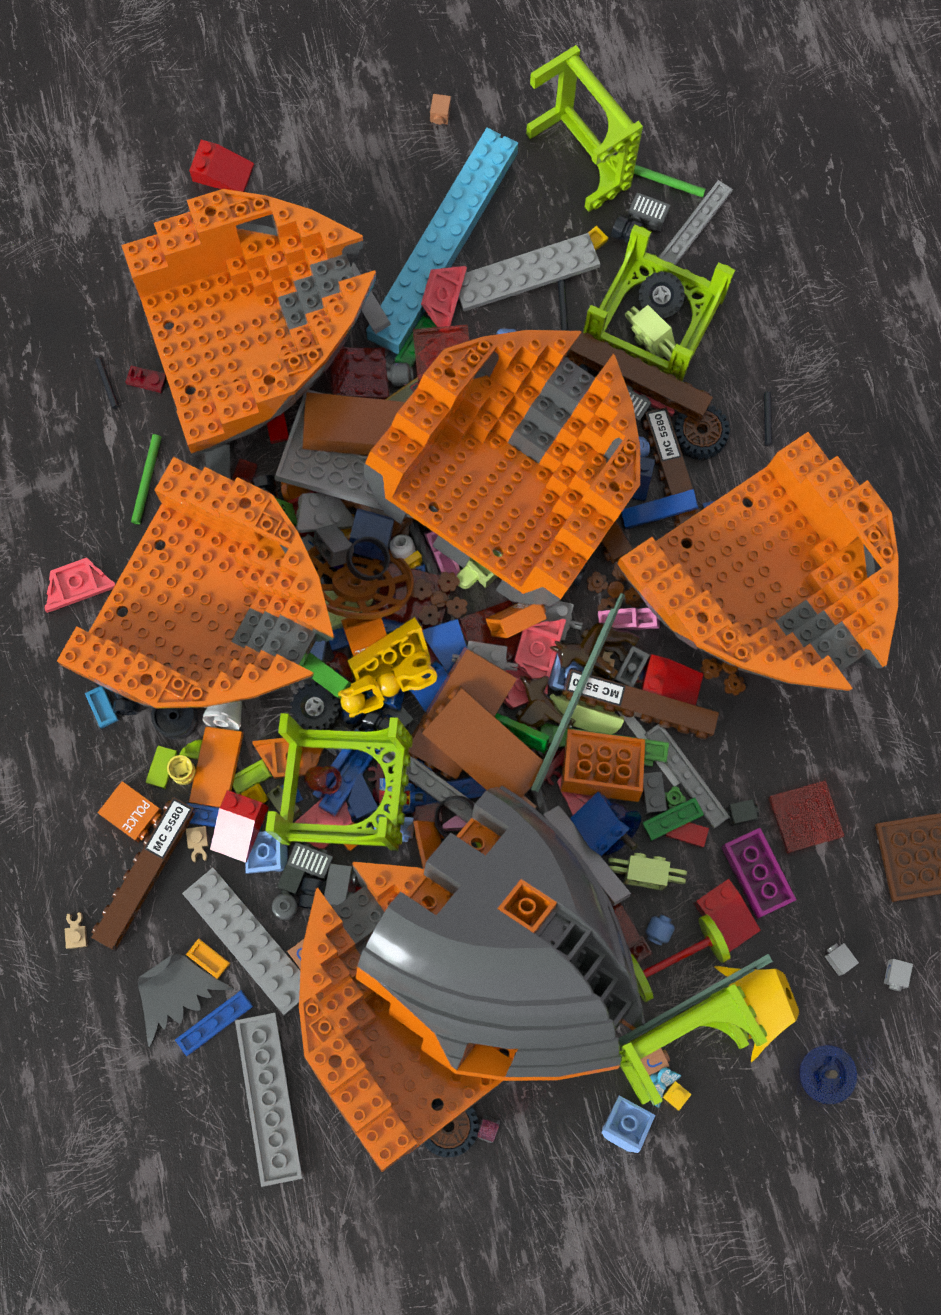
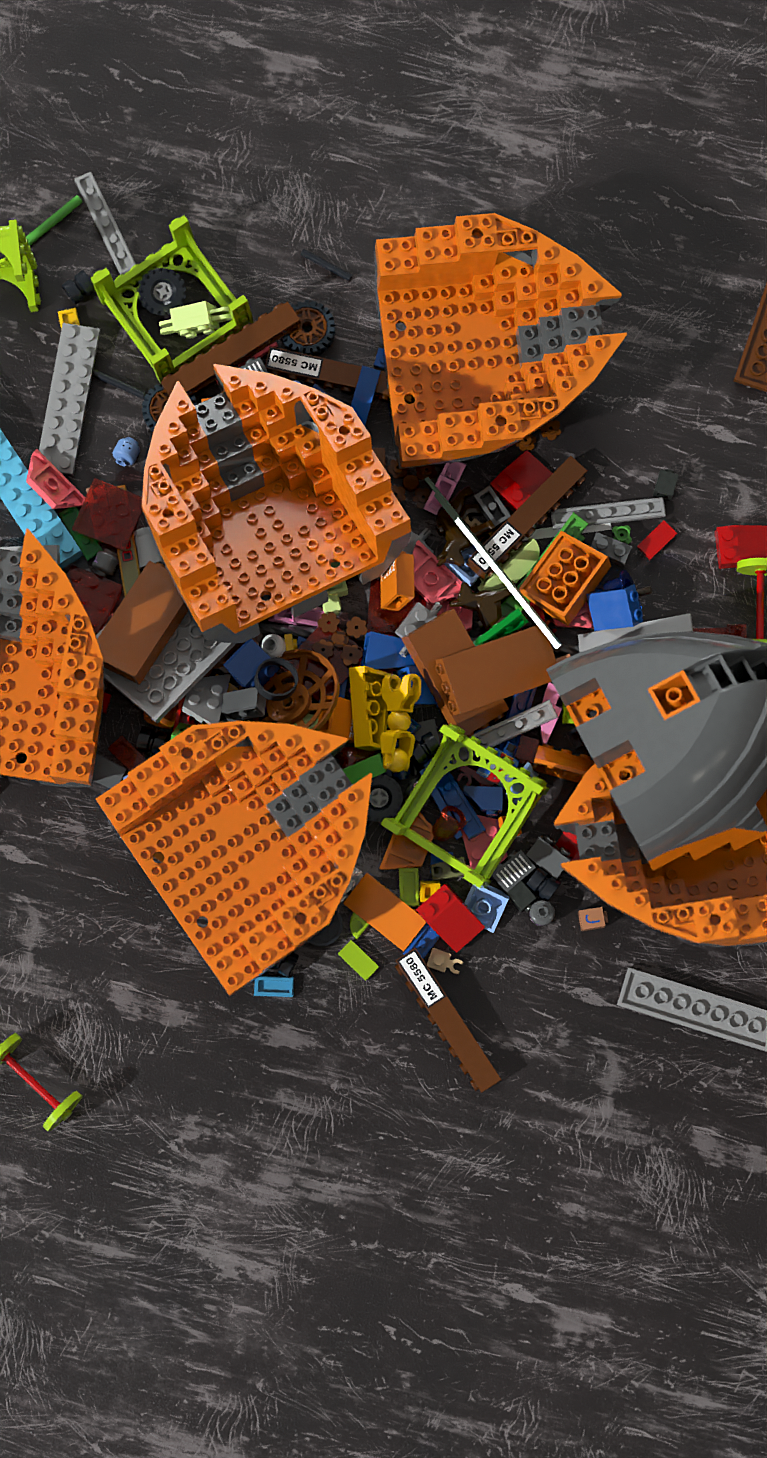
camera: 55 degrees left, 5 degrees up
coral wing [45,558,116,613] -> none
tan plate [65,912,88,949] -> none
orange brick [98,781,162,843] -> none
bright green piece [131,434,162,524] -> none
dark grey piece [138,954,233,1047] -> none
light yellow wheel [167,755,196,785] -> none
blue tile [175,990,253,1056] -> none
light grey plate [182,868,300,1016] -> none
light orange tile [186,939,230,979] -> none
black tyre [434,795,475,838] -> none
yellowish green brick [608,853,687,890] -> none
dark grey brick [628,192,670,232] -> none
green plate [642,797,704,841] -> none
medium blue head [645,914,675,946] -> none
magenta brick [721,828,796,919] -> none
clear red plate [769,780,844,853] -> none

